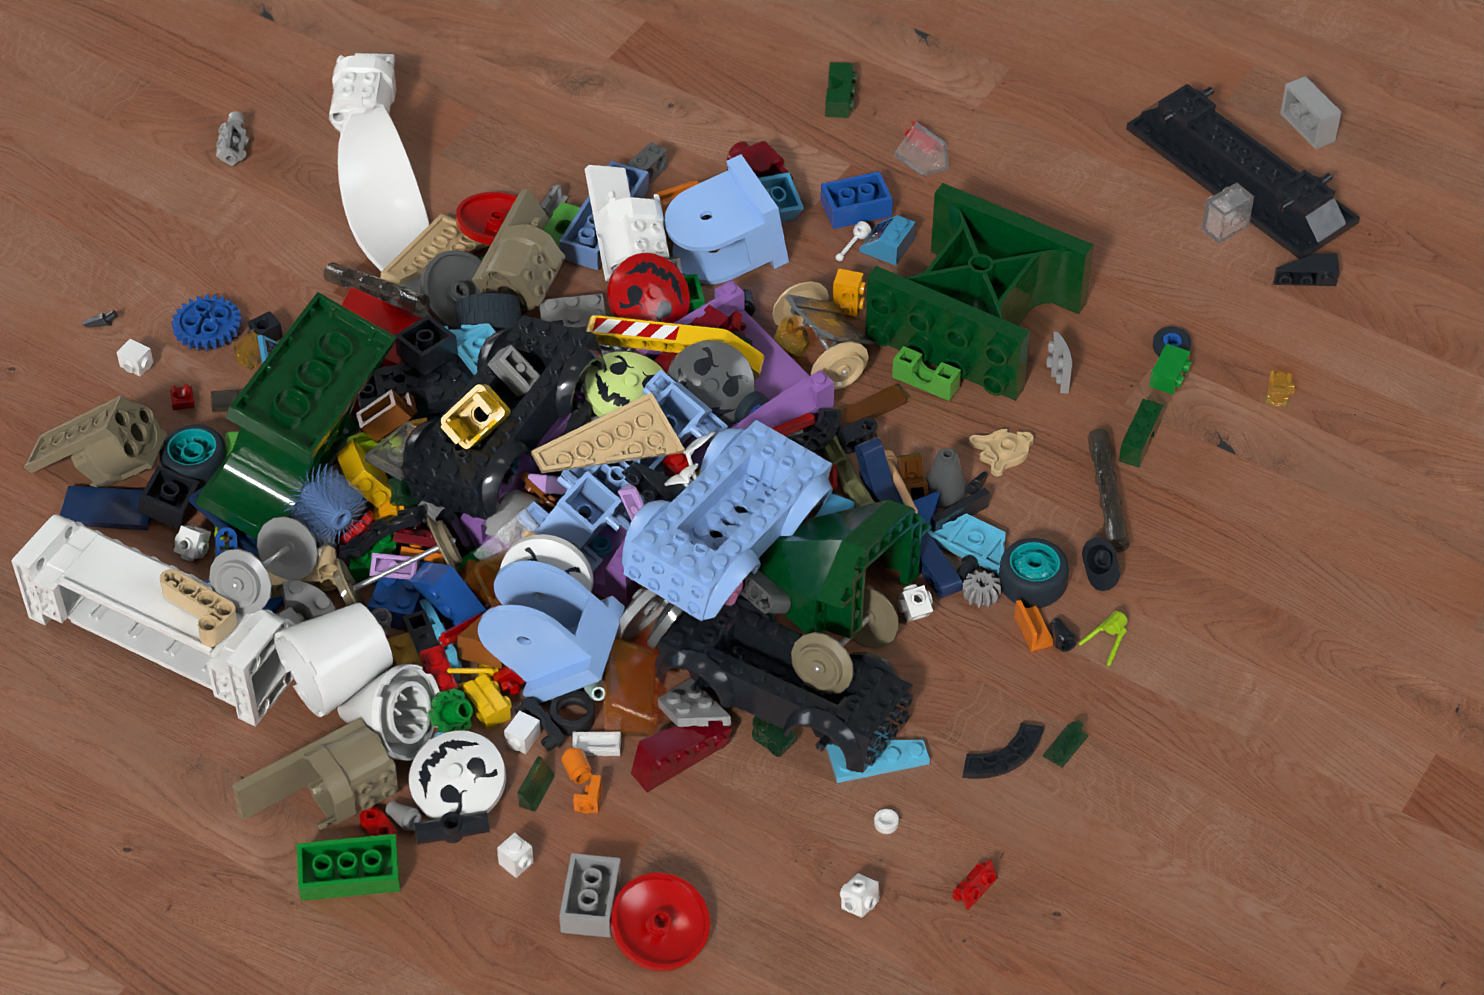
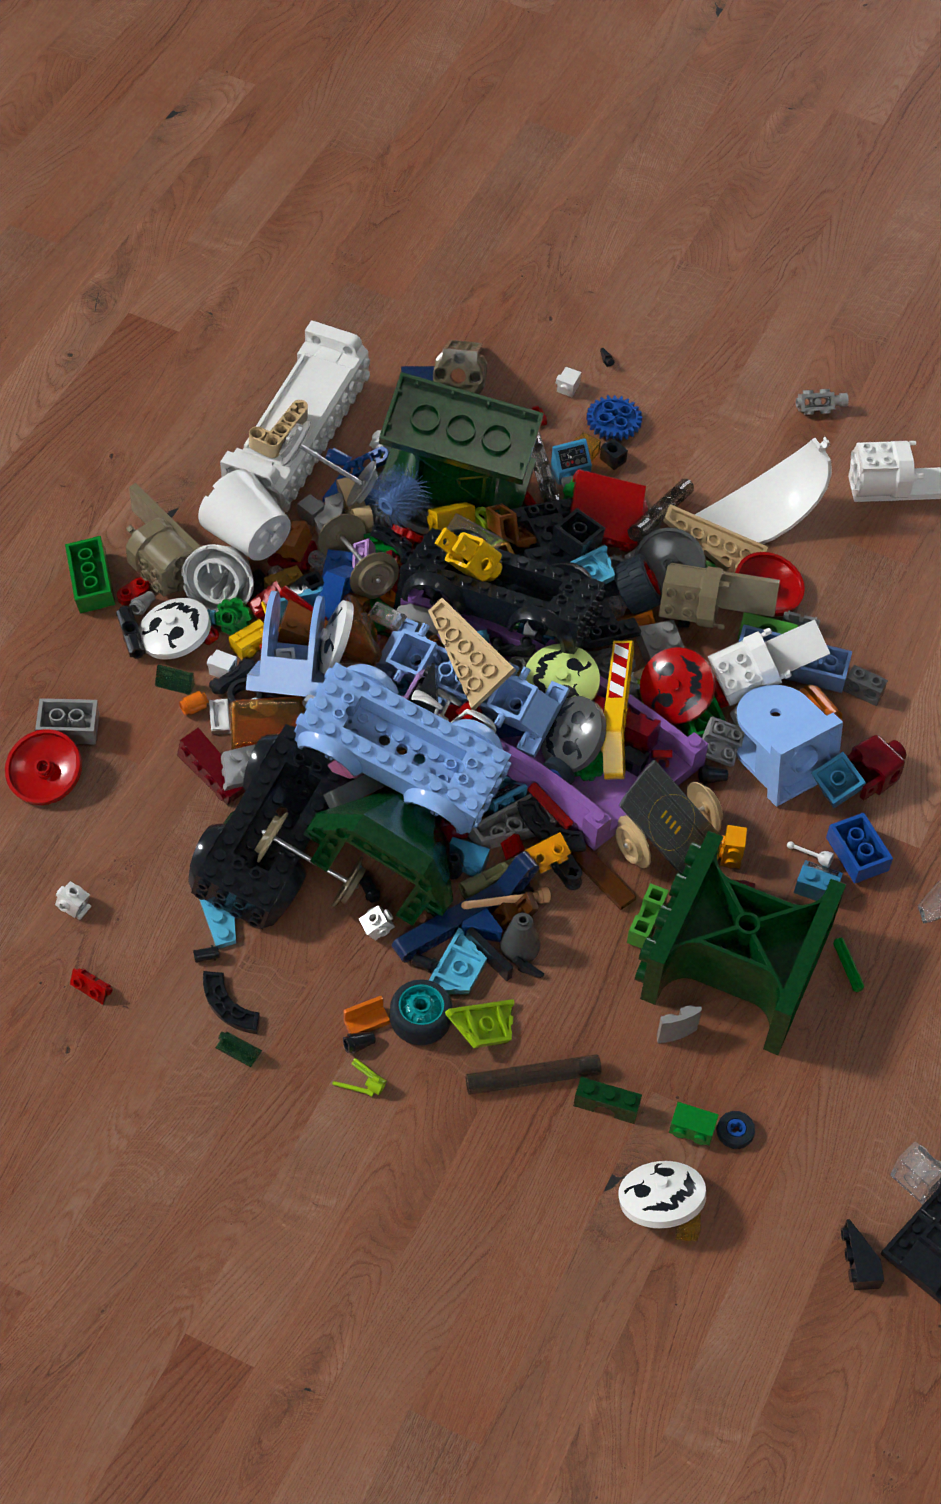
camera: 80 degrees right, 5 degrees up
light grey brick [487,345,540,397] -> none
white brick [497,833,534,878] -> none
orange bracket [573,775,603,814] -> none
white tile [874,809,899,834] -> none
light grey gear [963,570,1001,608] -> none
tan tile [969,429,1034,477] -> none
black piece [1082,537,1120,591] -> none
none -> black pin [193,945,220,963]
none -> lime wing [445,999,515,1048]
none -> light orange brick [524,832,571,874]
none -> white dish [619,1161,706,1228]
none -> light grey slope [702,716,744,767]

